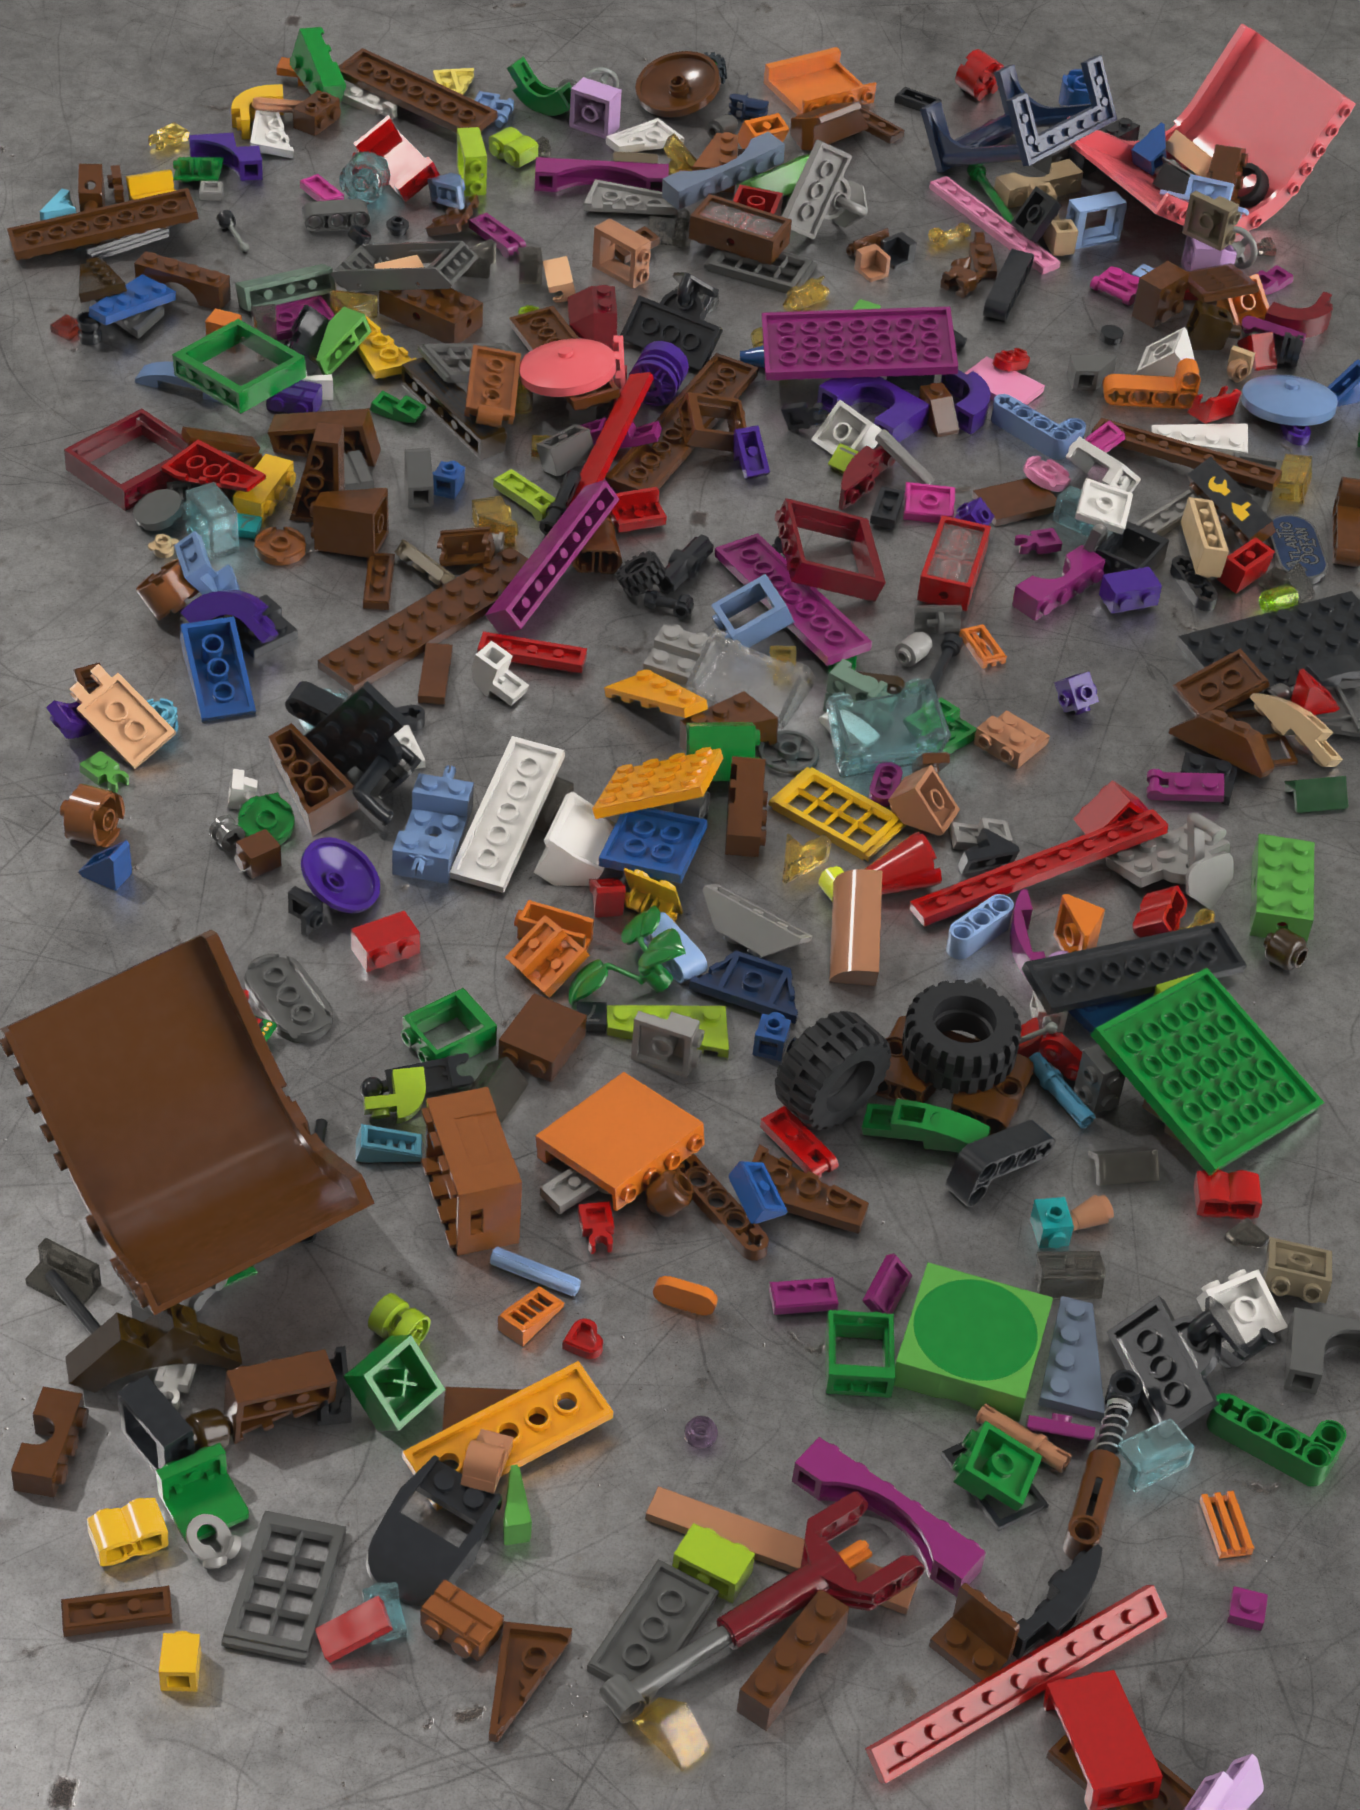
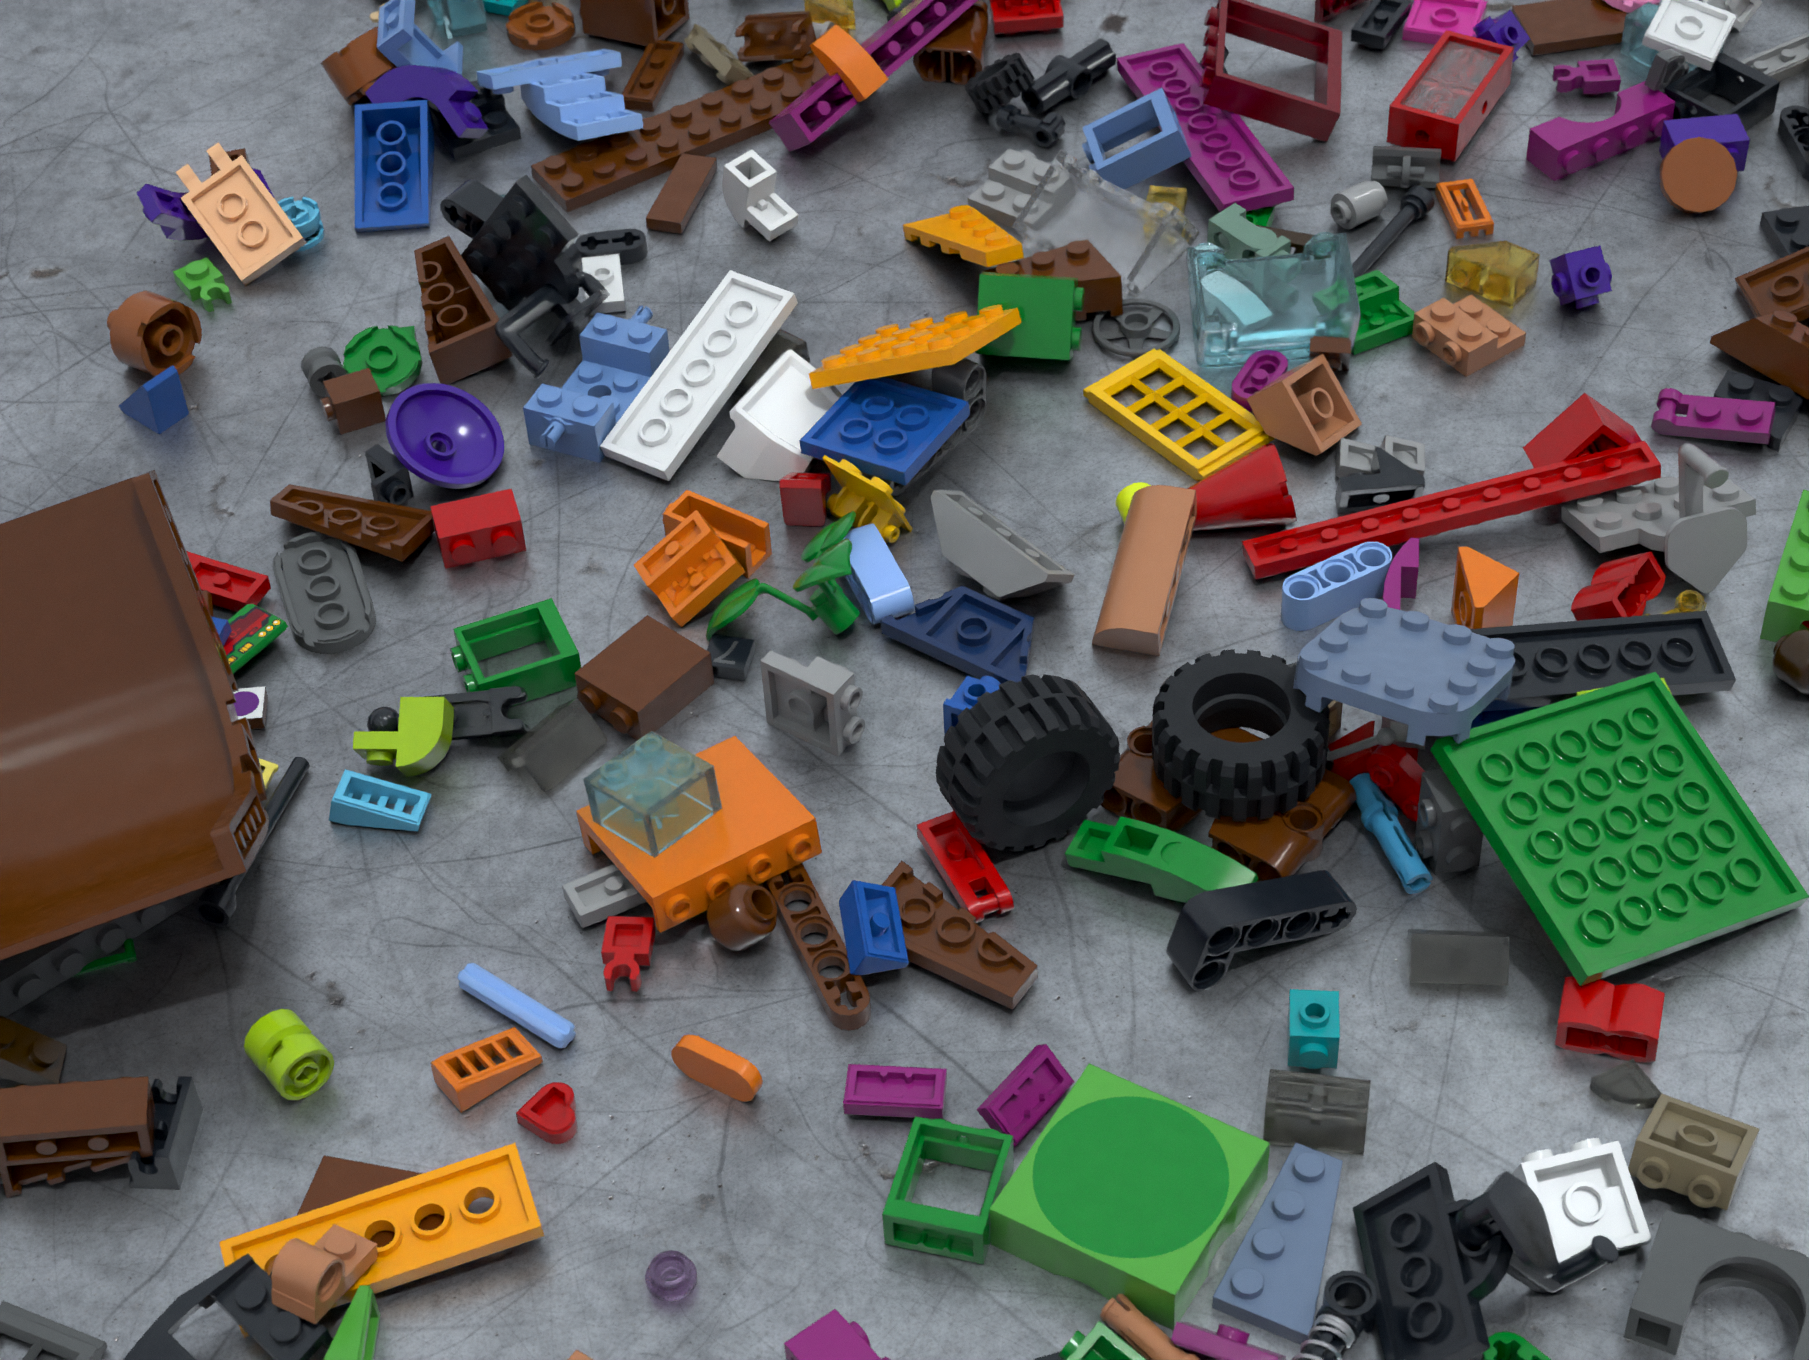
camera: 20 degrees right, 0 degrees up
white tile [227,769,258,810] -> none
green brick [343,1335,446,1431] -> none
dark orange container [421,1087,522,1256] -> none
red plate [477,631,587,673] -> none
lime wing [607,1005,729,1058] -> none
reddish brown wedge [725,756,768,857] -> none
clear yellow slope [782,834,831,884] -> none
nougat cone [1070,1195,1114,1231] -> none
none -> reddish brown wing [270,484,435,561]
none -> light blue slope [477,49,643,141]
none -> clear light blue brick [583,731,722,858]
none -> orange slope [809,25,889,102]
none -> sand blue plate [1293,598,1515,746]
none -> clear yellow slope [1445,241,1540,309]
none -> dark orange tile [1659,137,1737,214]

